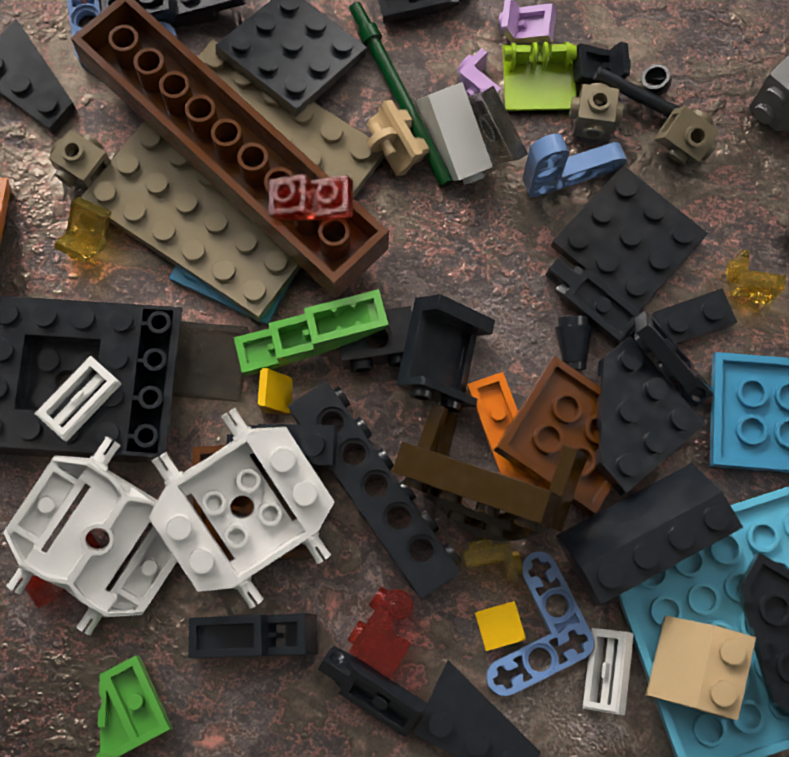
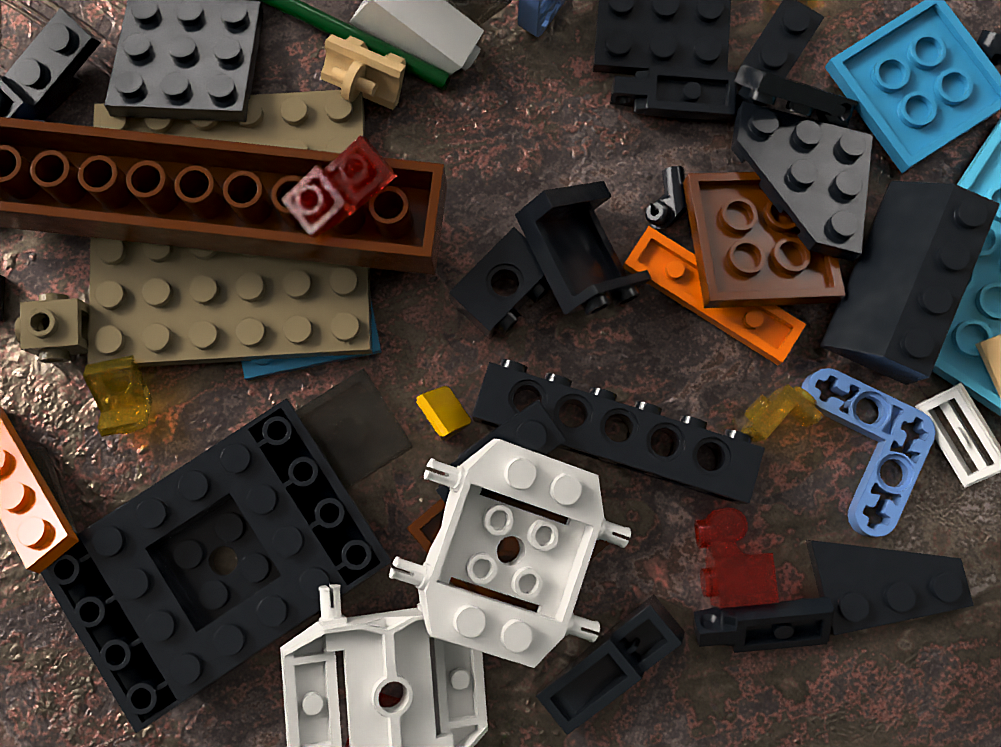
camera: 40 degrees left, 5 degrees up
white tile [35,356,121,442] -> none
bright green slope [234,289,389,377] -> none
dark brown piece [392,404,588,542] -> none
yellow slope [475,601,526,651] -> none
black cone [555,316,592,371] -> none
none -> black arm [645,166,687,229]

